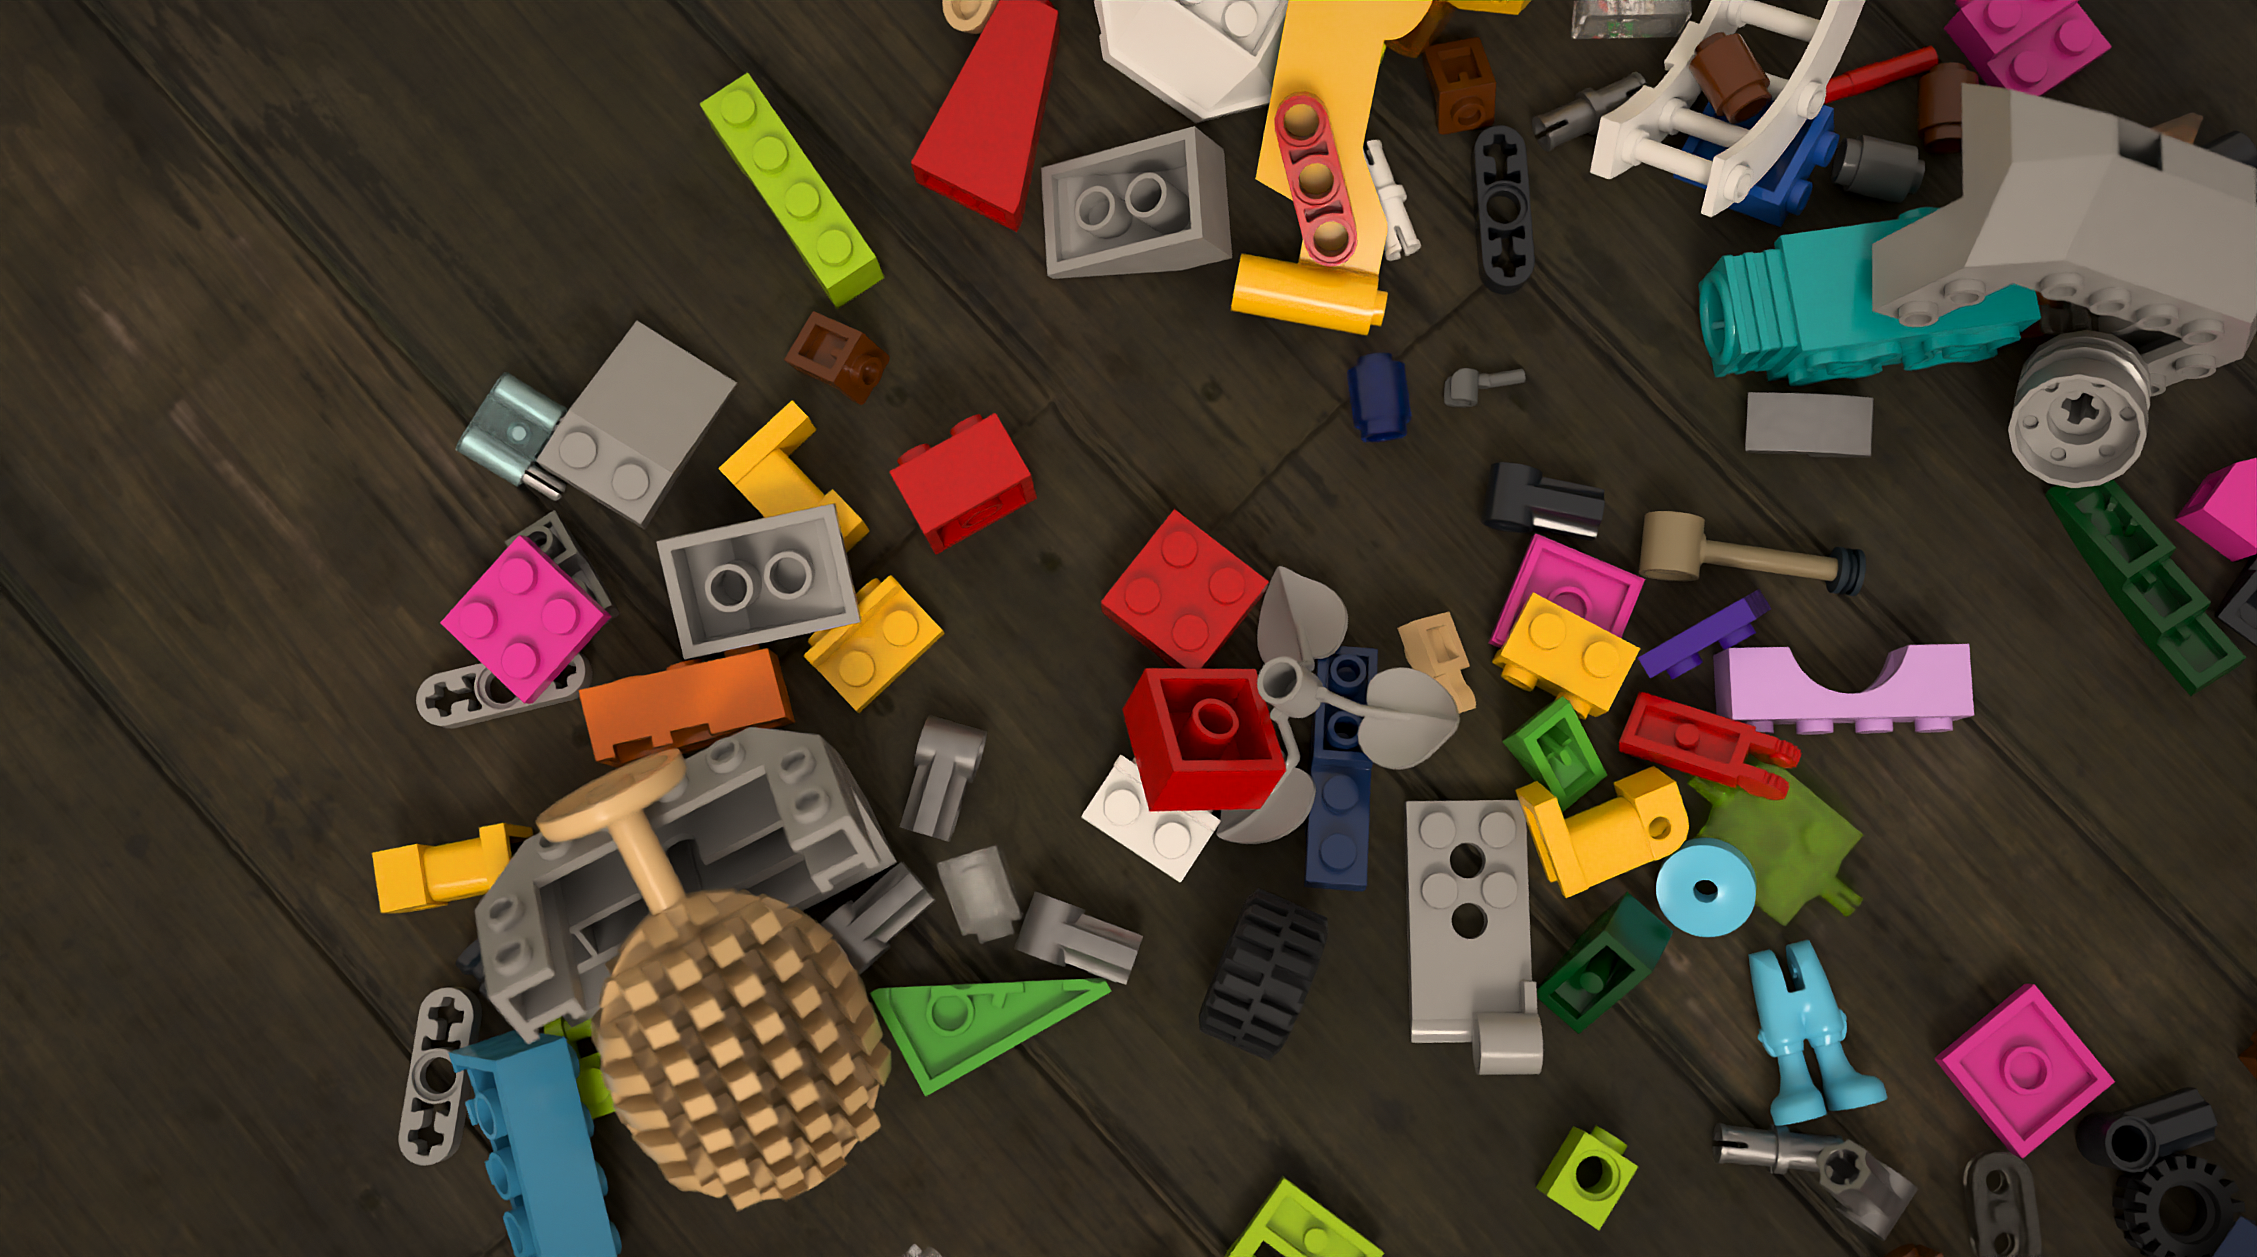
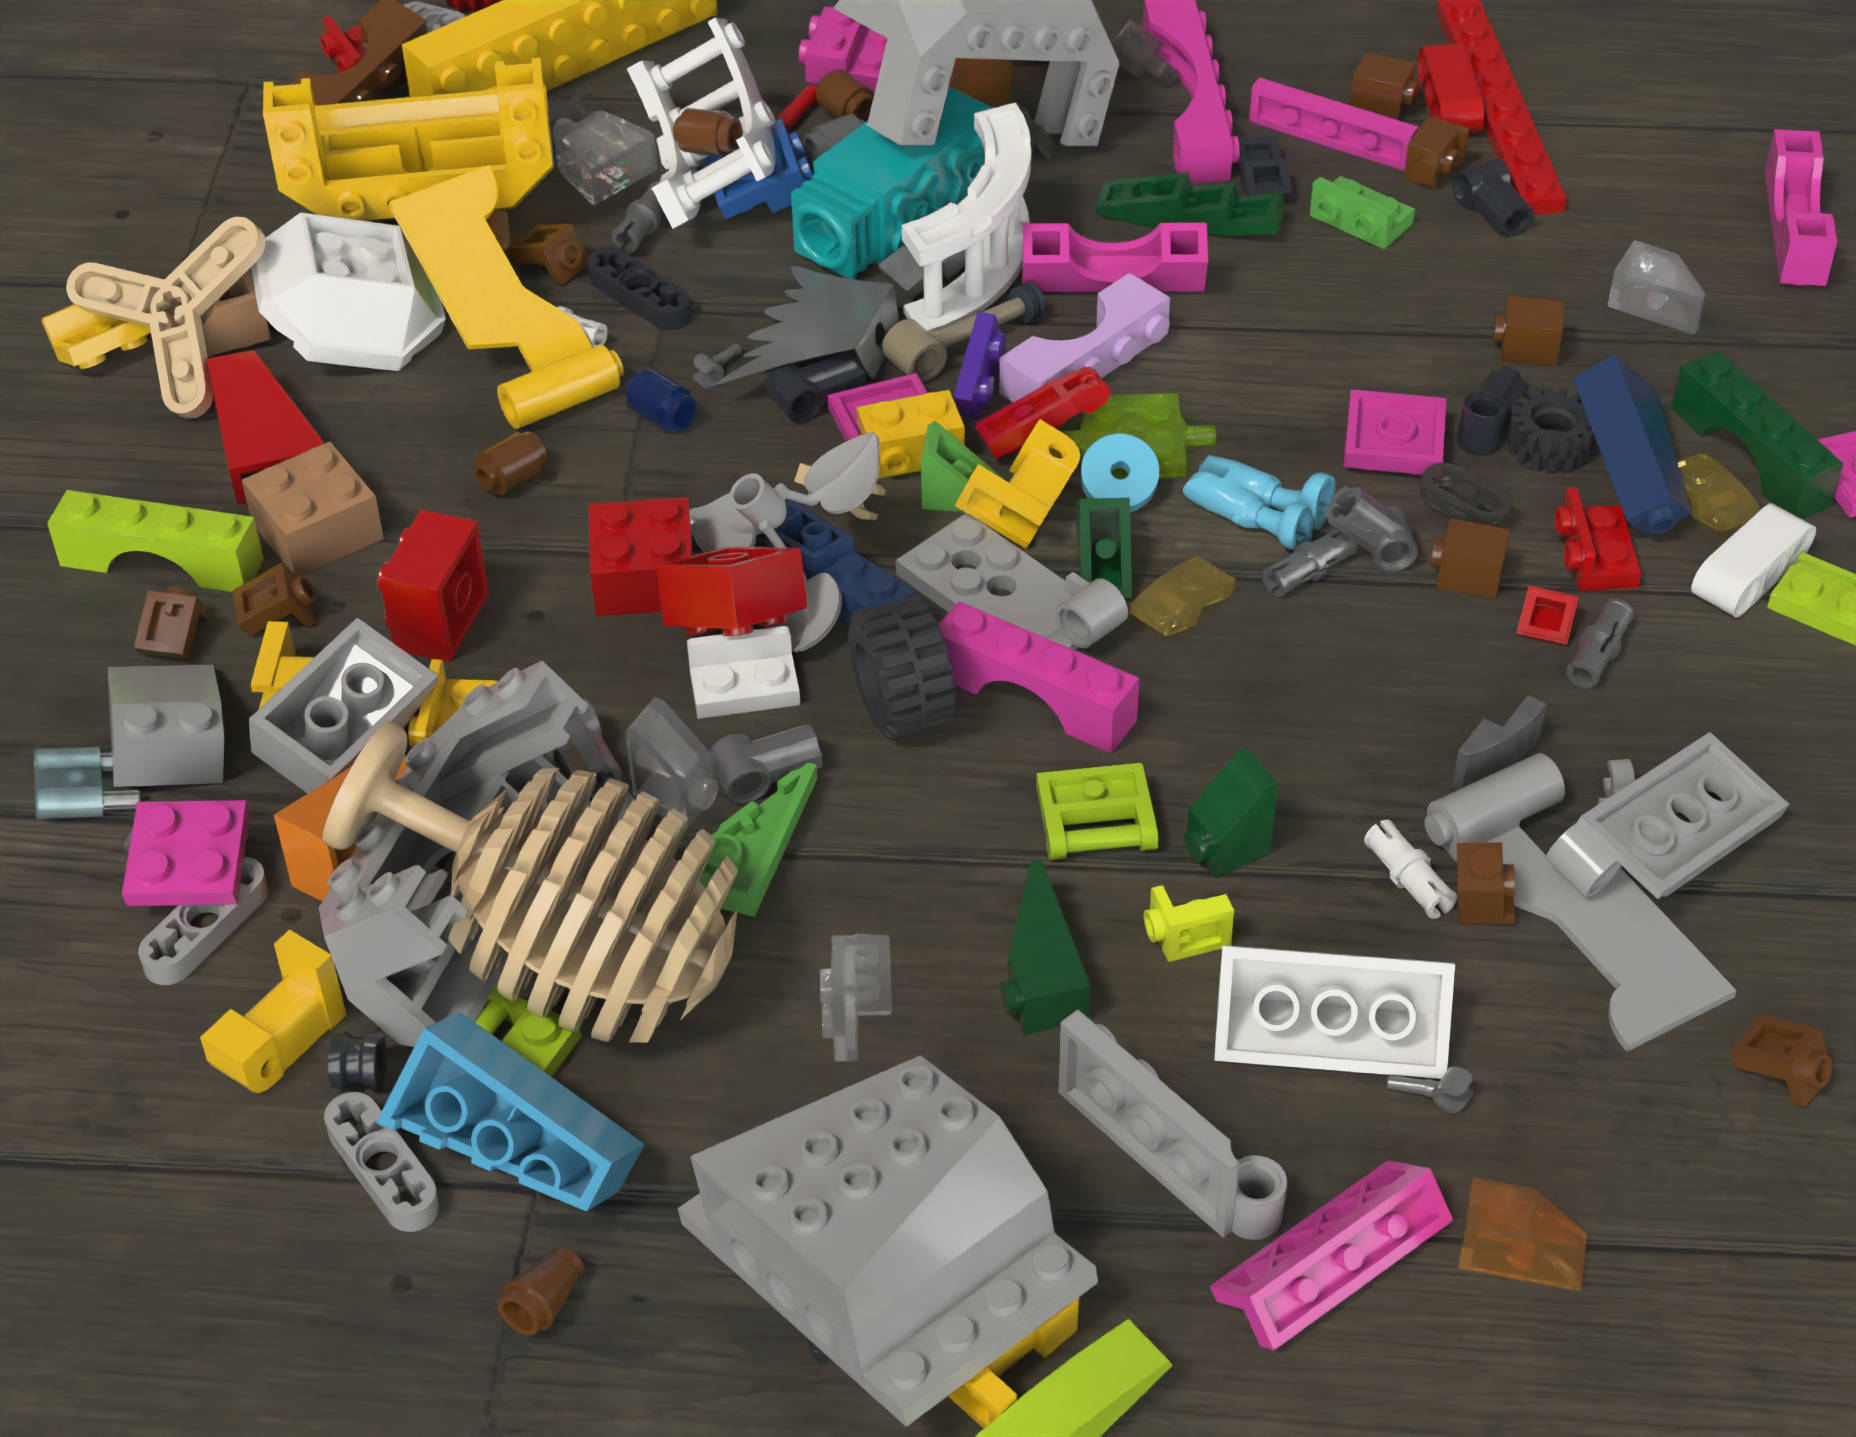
camera: 45 degrees left, 35 degrees down
light grey slope [1041,126,1232,279] -> none
beam [1274,91,1358,267] -> none
lime brick [1536,1125,1638,1230] -> none
light grey wheel [2008,330,2152,488] -> none
none -> reddish brown bracket [134,587,210,661]
none -> medium nougat brick [242,442,384,577]
none -> reddish brown brick [474,431,548,496]
none -> dark grey piece [715,265,898,385]
none -> white fence [902,103,1031,332]
none -> dark pink arch [939,601,1139,754]
none -> dark pink arch [1022,223,1208,292]
none -> clear yellow slope [1128,556,1236,636]

